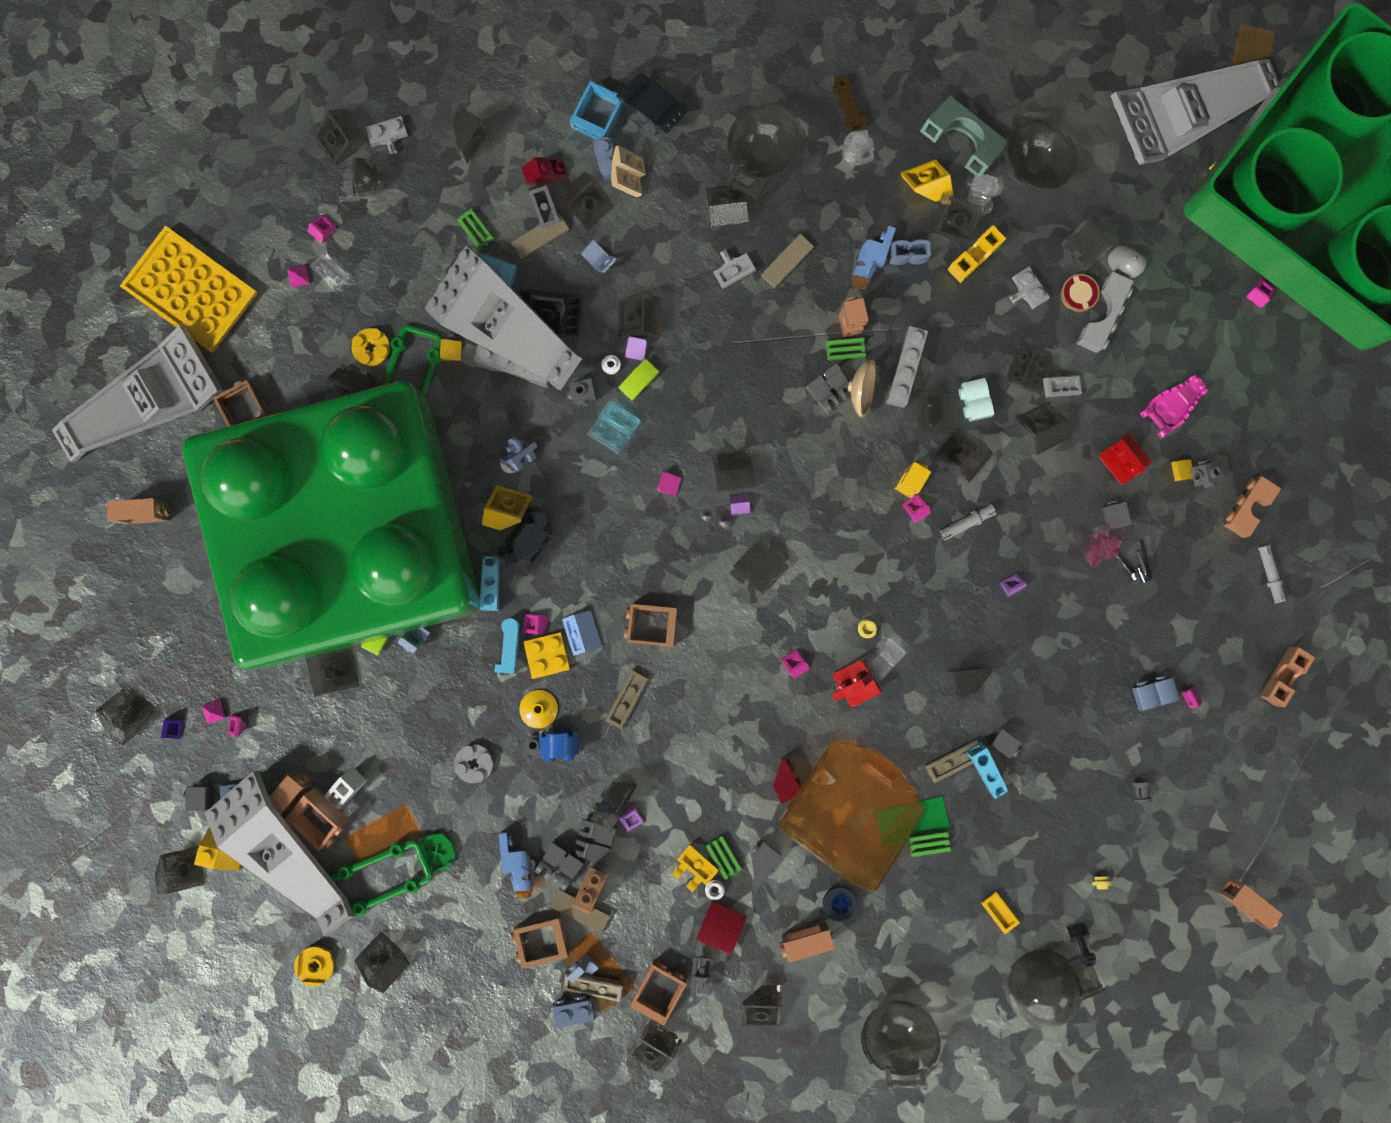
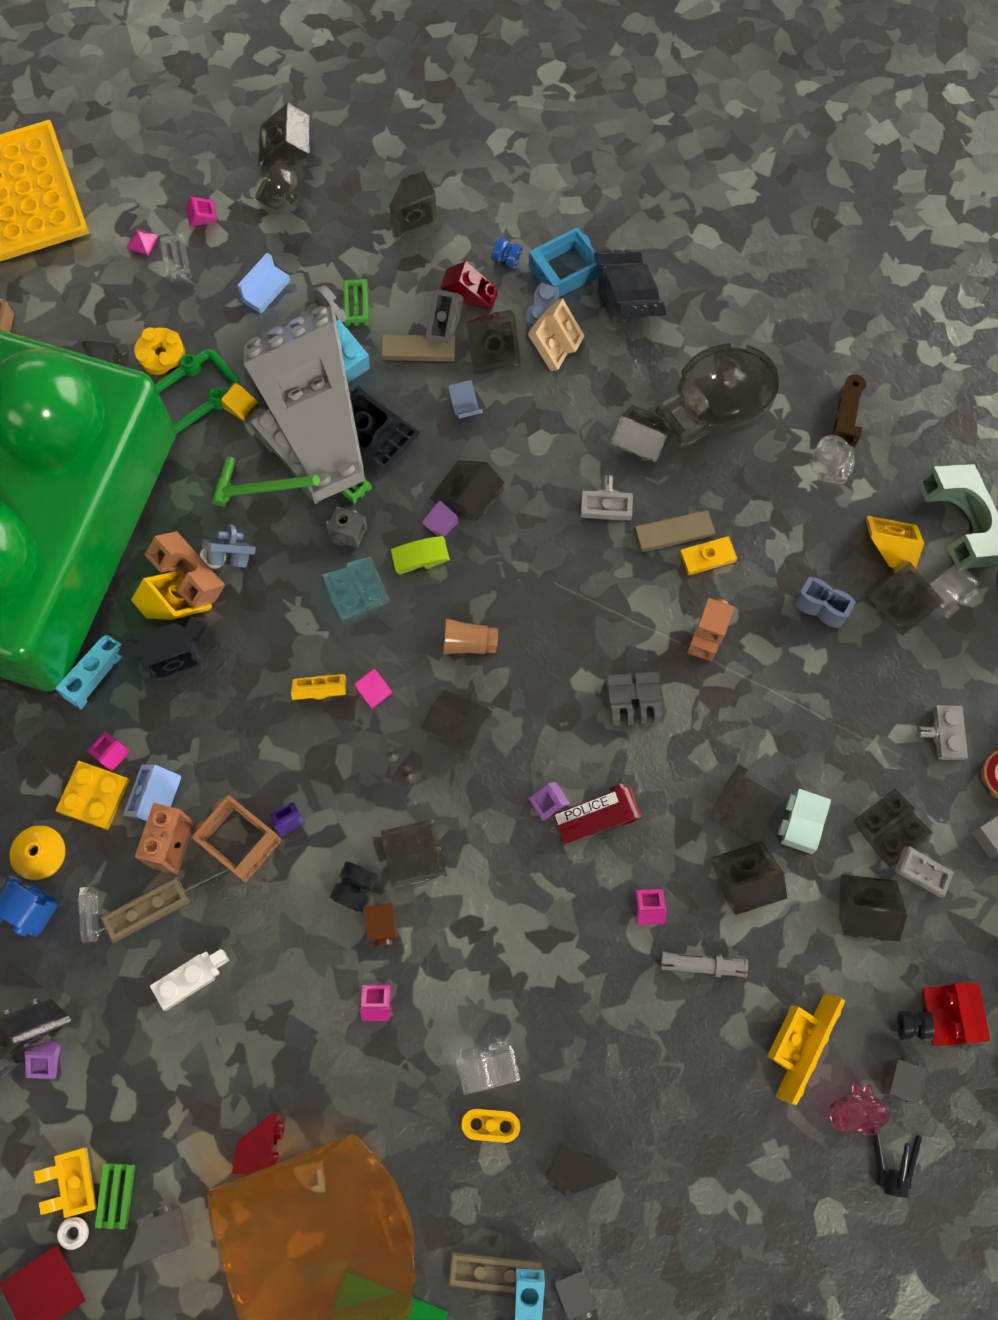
camera: 30 degrees right, 15 degrees down
light grey plate [366,116,408,154] -> none
medium azure leg [494,618,520,674] -> none
white plate [602,355,621,374] -> none
medium lavender slope [729,494,750,515] -> none
bright green tile [826,338,866,361] -> none
red bracket [831,659,882,707] -> none
tan dish [848,359,876,417] -> none
medium blue plate [851,226,896,289] -> none
light yellow plate [858,619,877,638] -> none
light grey arch [886,326,928,408] -> none
yellow arch [894,462,931,498] -> none
yellow arch [948,225,1006,283] -> none
medium lavender slope [1000,573,1027,597] -> none
none -> clear tile [79,886,99,944]
none -> nougat window [135,802,195,875]
none -> nougat arch [144,531,225,609]
none -> white hinge [150,949,230,1011]
none -> bright green bar [212,456,320,507]
none -> light blue panel [237,253,290,314]
none -> dark purple slope [270,802,305,837]
none -> yellow plate [291,674,346,700]
none -> light grey tile [313,285,347,322]
none -> black wheel [329,861,378,912]
none -> reddish brown brick [365,903,398,947]
none -> medium nougat plant [443,618,498,655]
none -> yellow plate [462,1109,520,1143]
none -> blue wheel [491,237,523,269]
none -> medium lavender slope [528,782,570,821]
none -> dark red door [553,783,642,845]
none -> yellow plate [680,536,737,576]
none -> yellow bracket [767,993,845,1105]
none -> black wheel [897,1011,934,1041]

